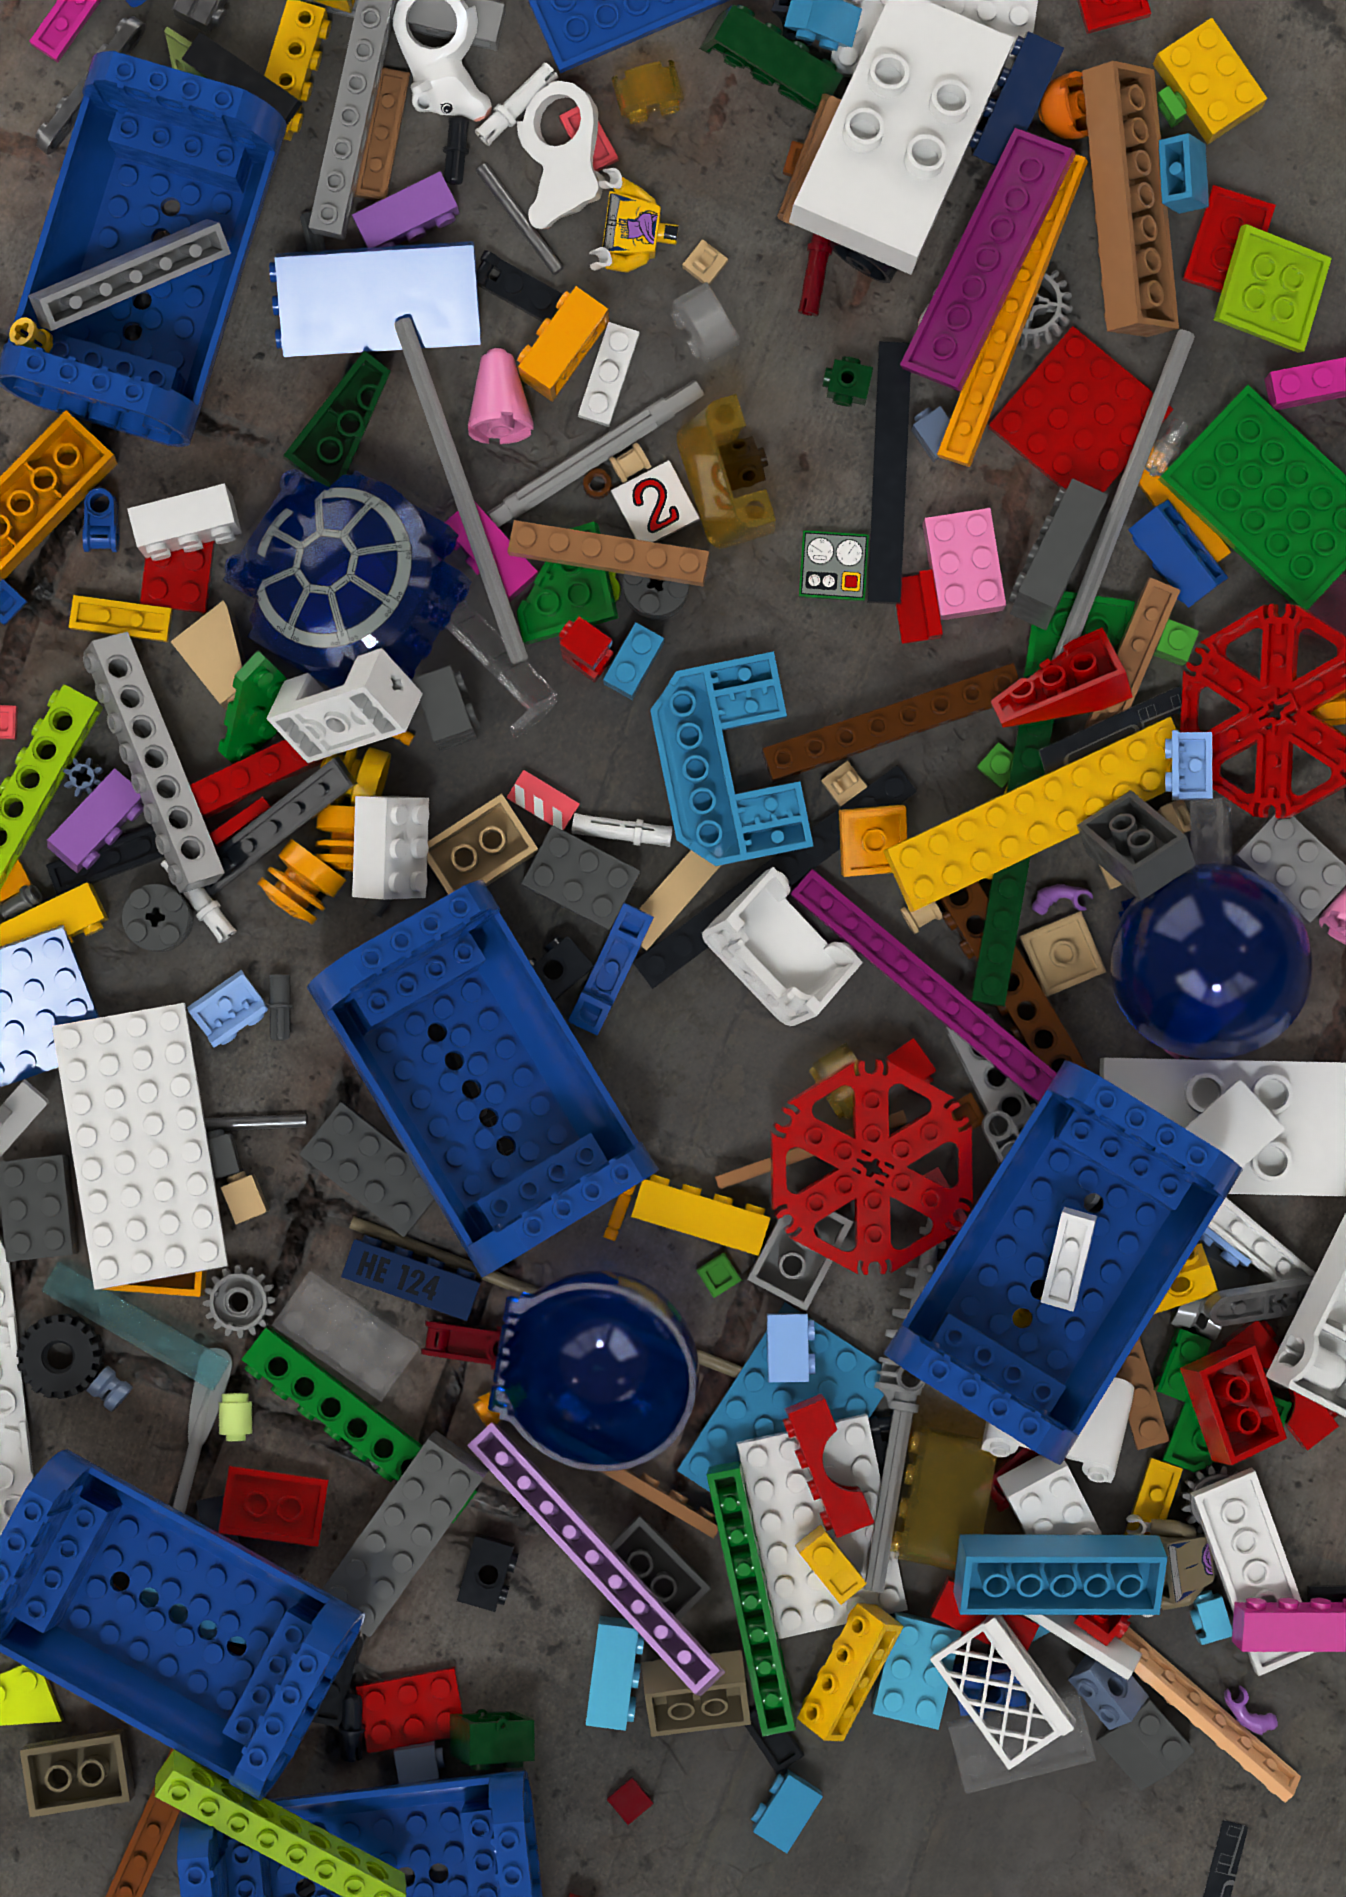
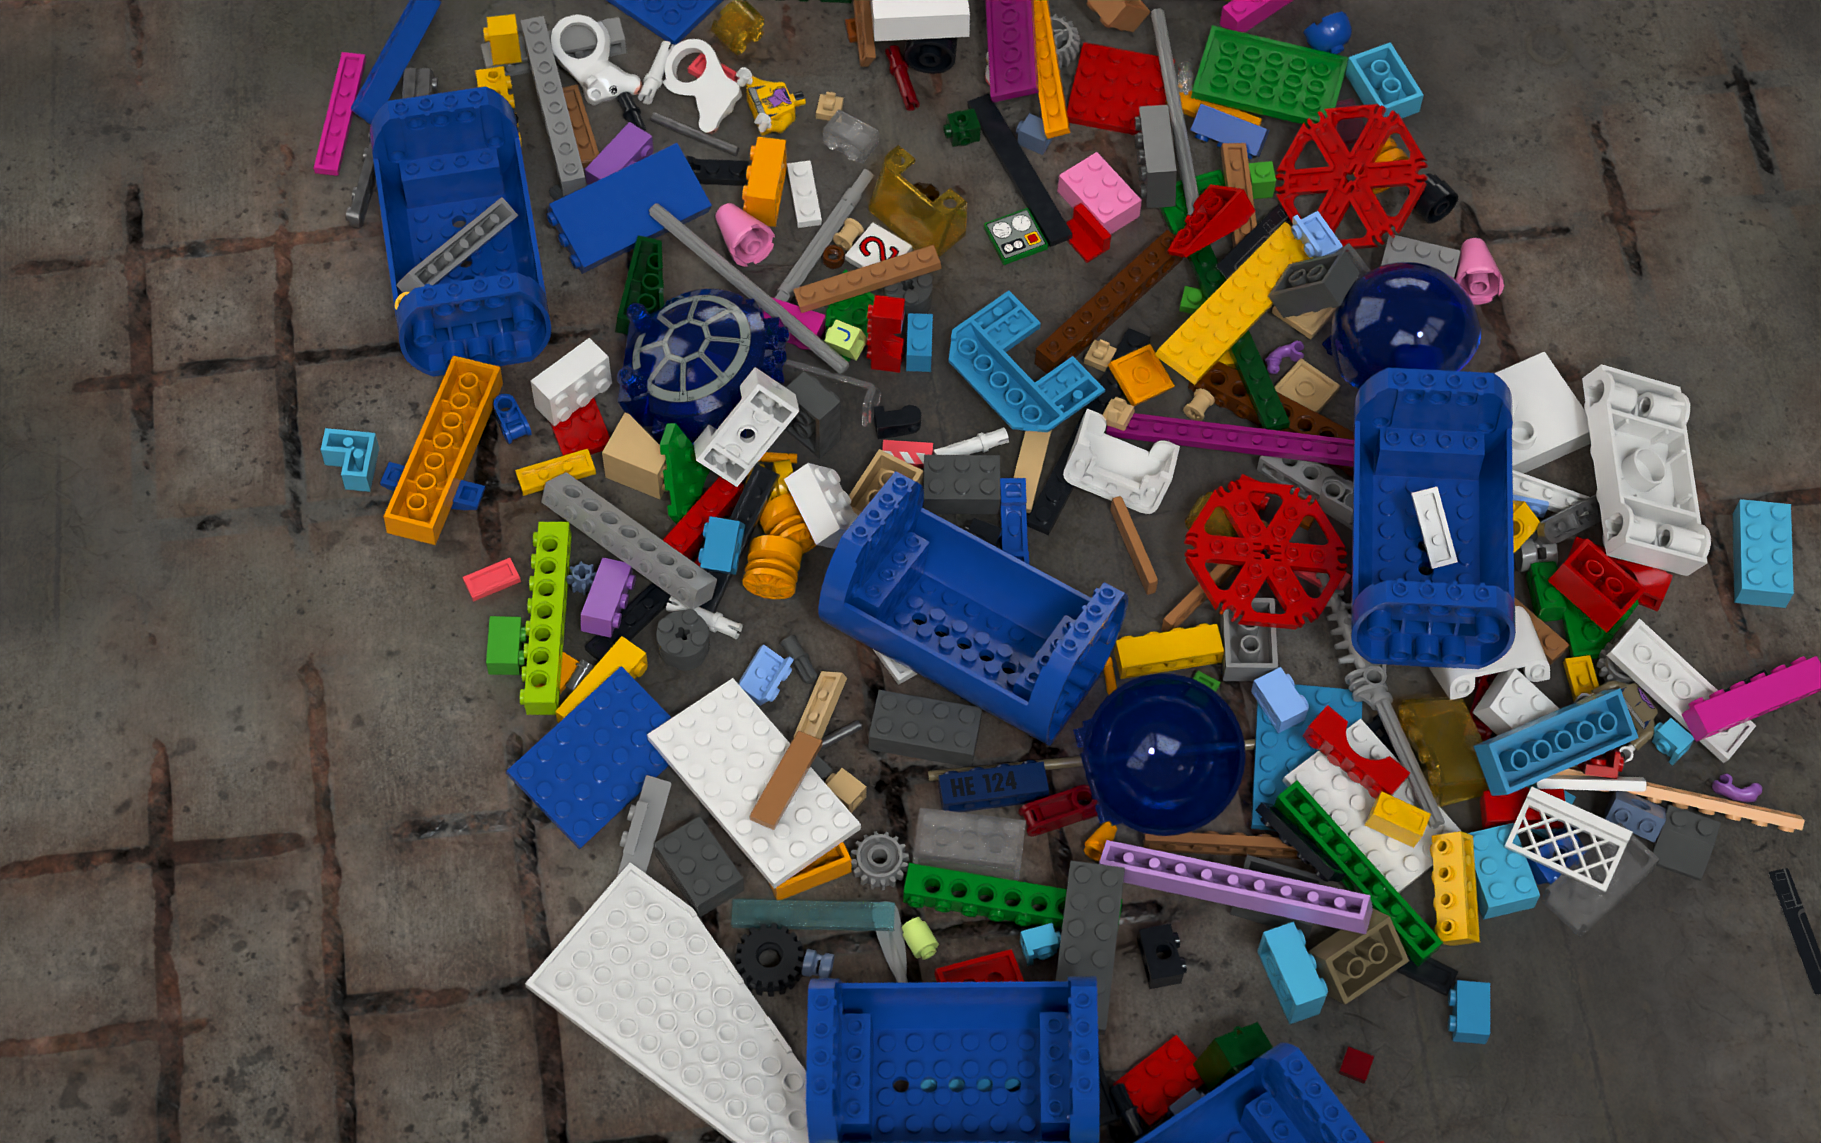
camera: 30 degrees left, 25 degrees down
none -> dark azure brick [698,516,745,575]
none -> medium nougat tile [750,730,823,830]
none -> tan plate [793,671,847,740]
none -> yellowish green brick [824,320,867,361]
none -> black leg [873,405,921,439]
none -> medium azure brick [1020,923,1061,966]
none -> tan tile [1102,397,1135,431]
none -> medium nougat tile [1110,496,1158,595]
none -> black plate [1255,802,1346,882]

